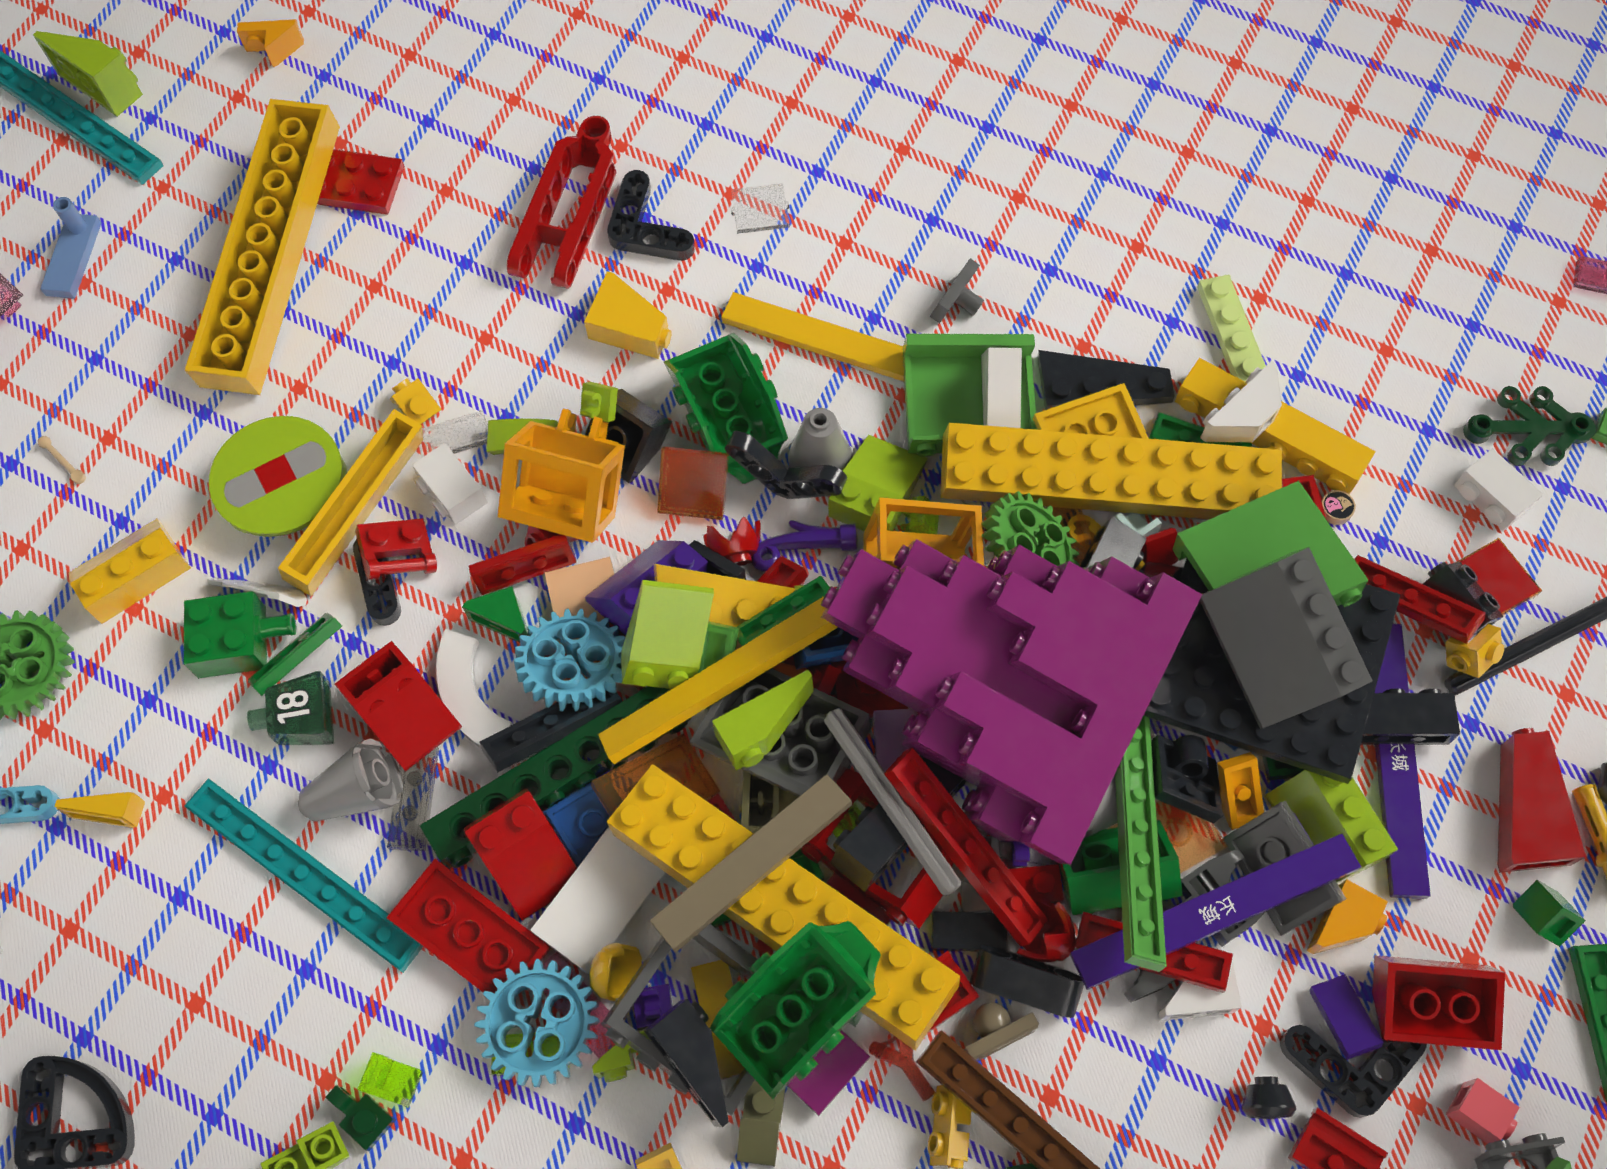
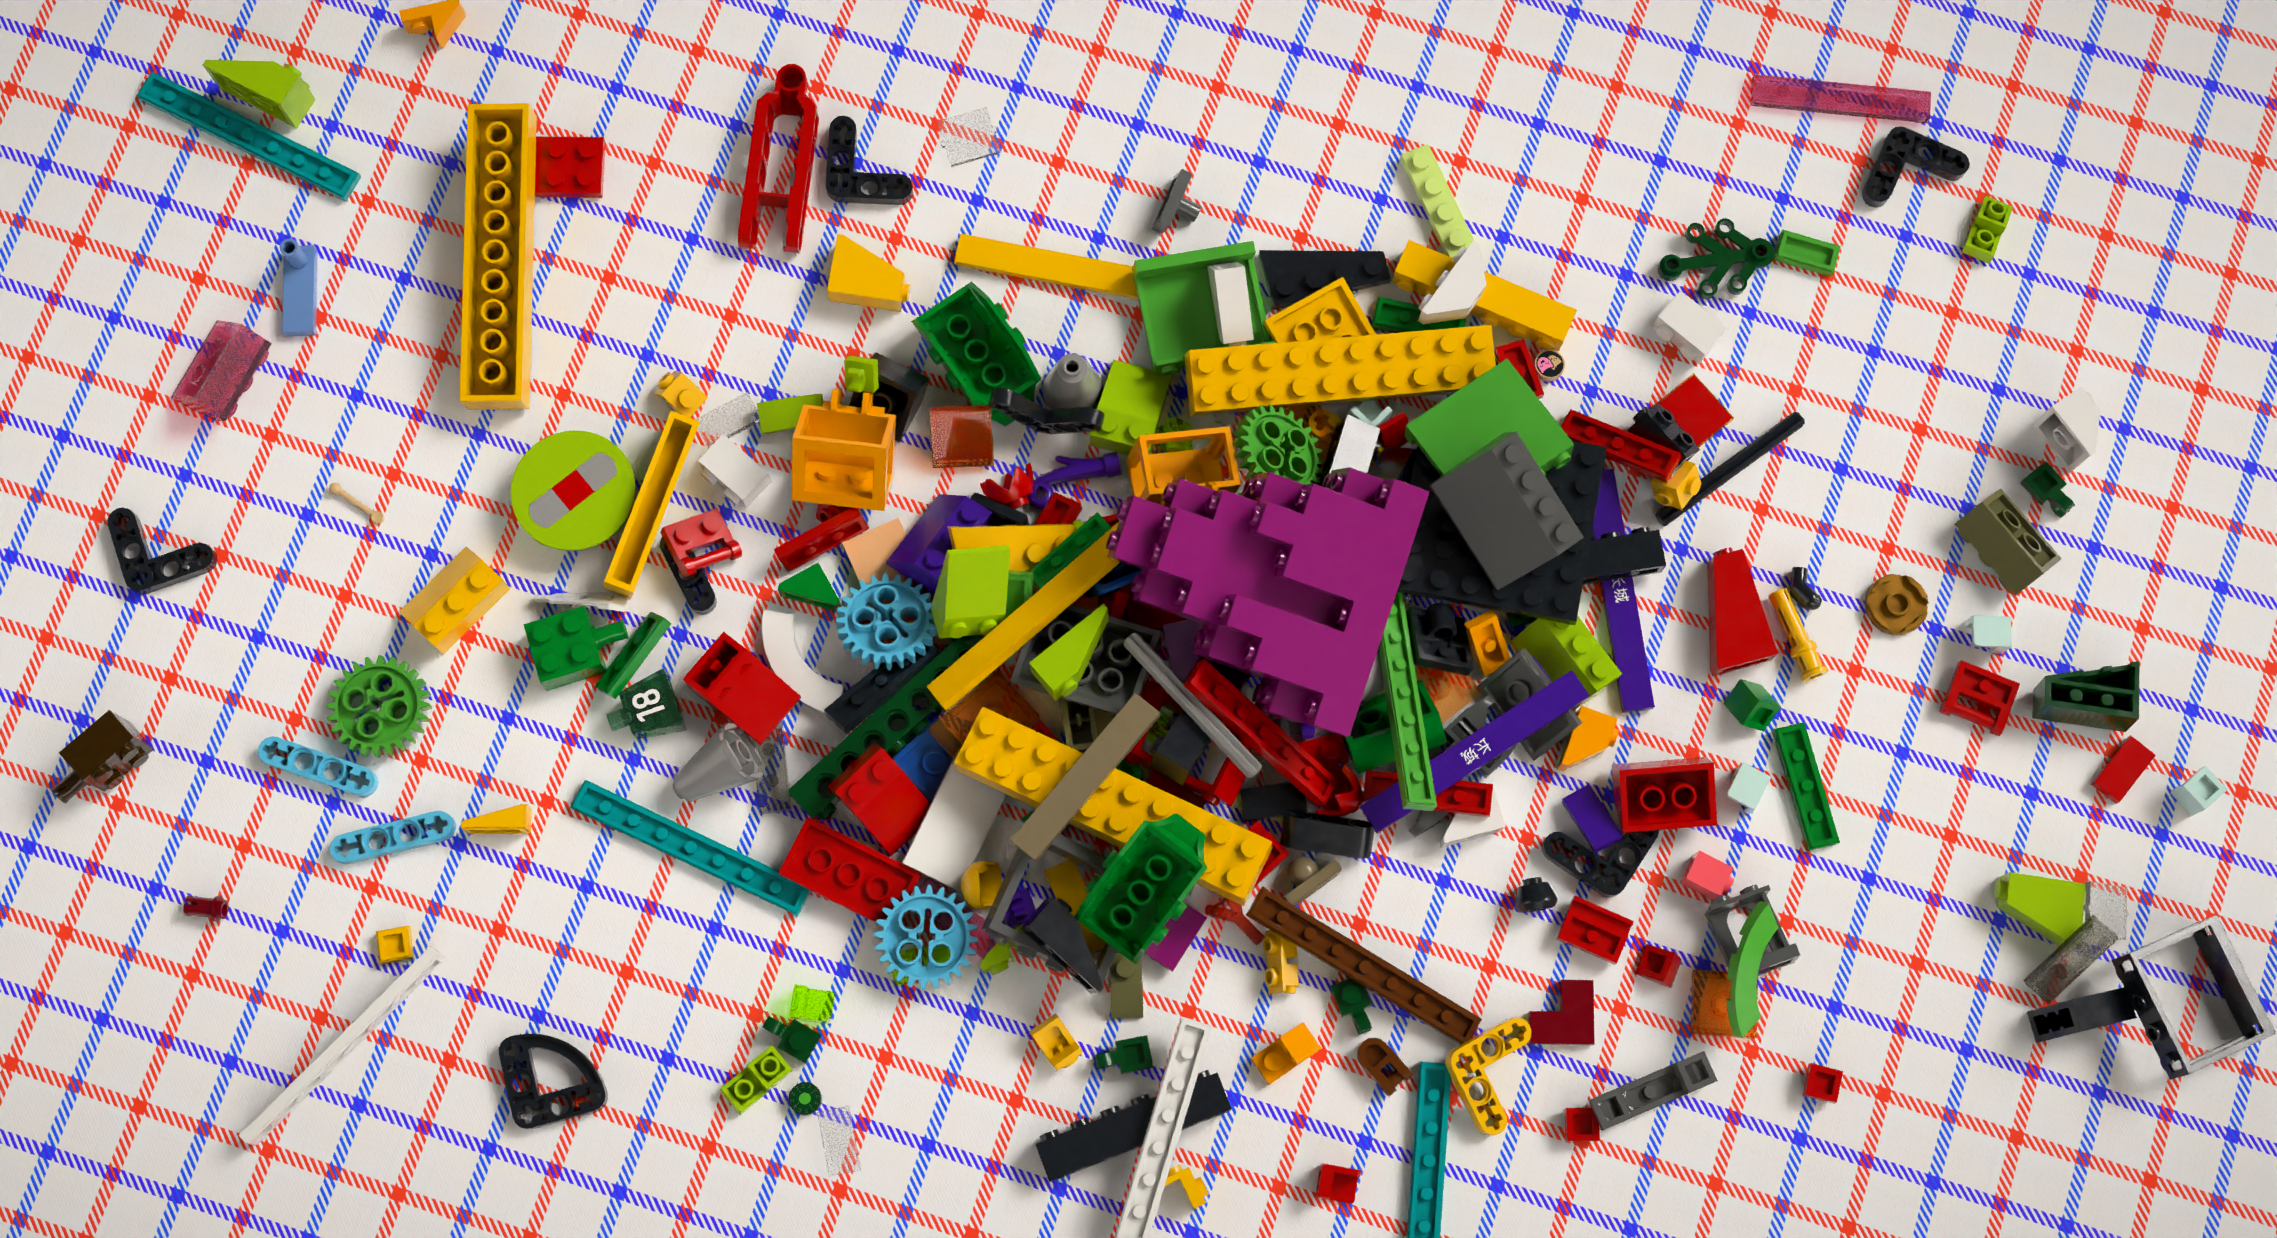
camera: 15 degrees left, 10 degrees up
none -> light aqua panel [1726,762,1771,814]

